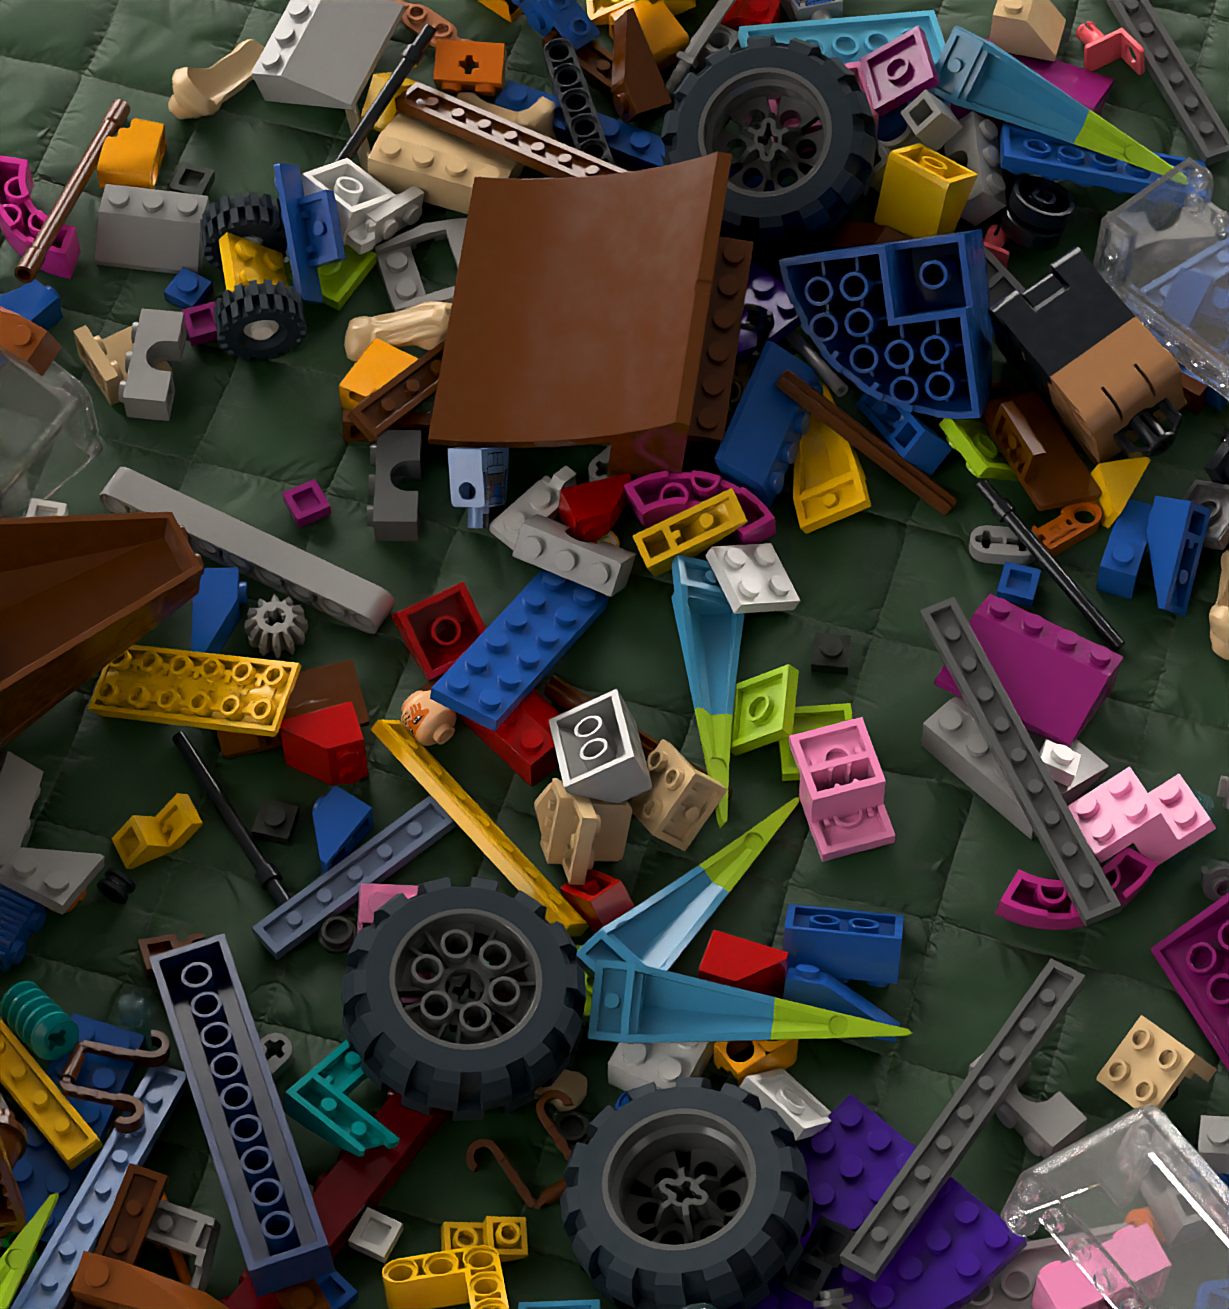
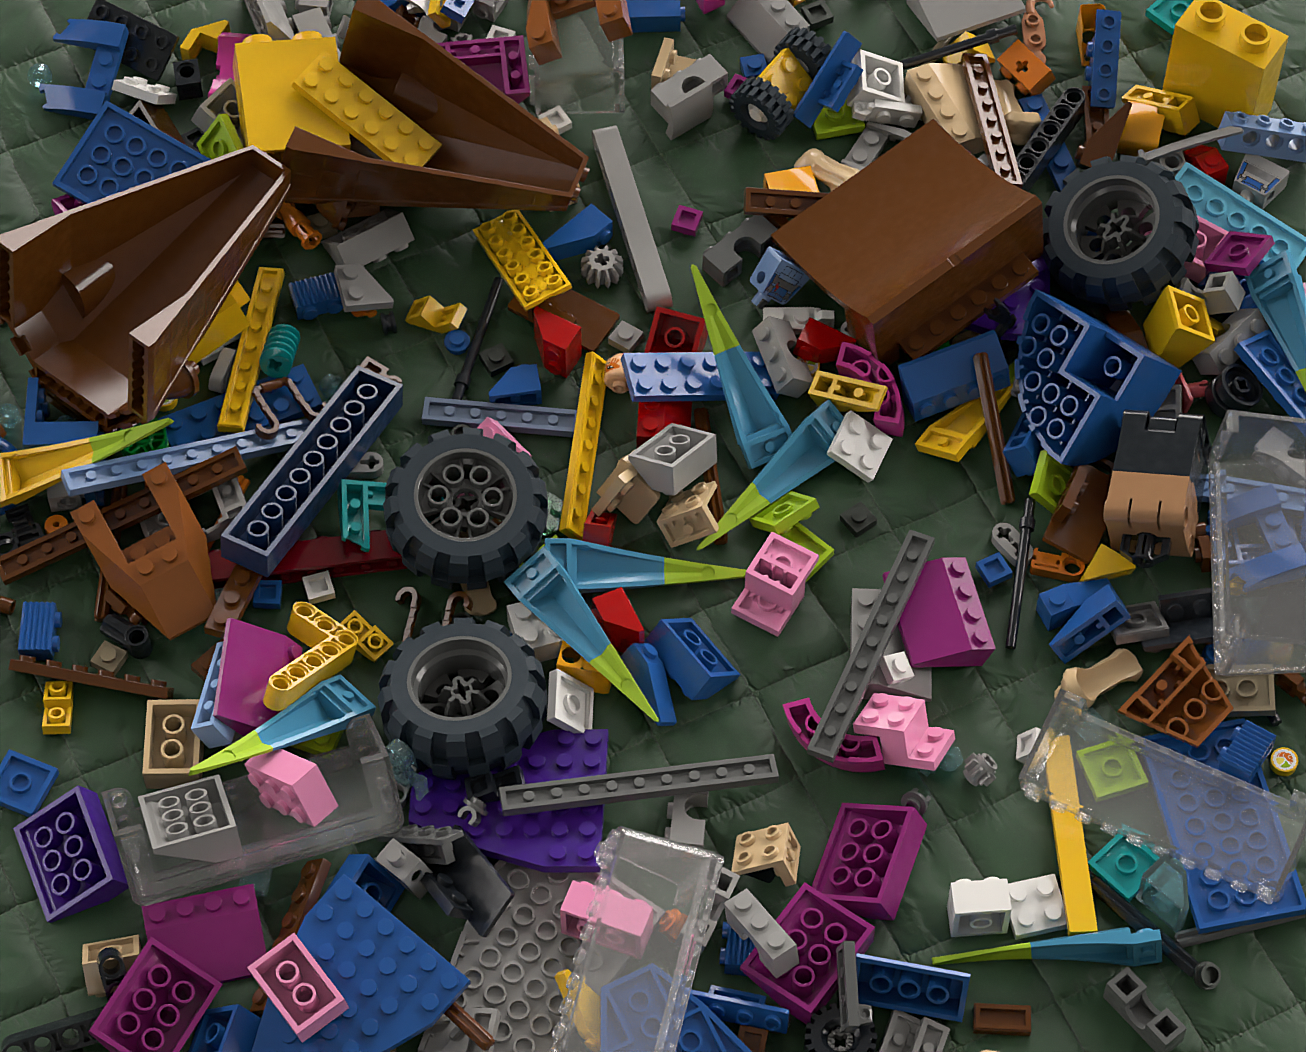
camera: 45 degrees right, 0 degrees up
none -> blue plate [444,330,470,355]
none -> light grey plate [608,320,644,353]
none -> light grey slope [664,81,713,140]
none -> dark azure plate [691,264,792,469]

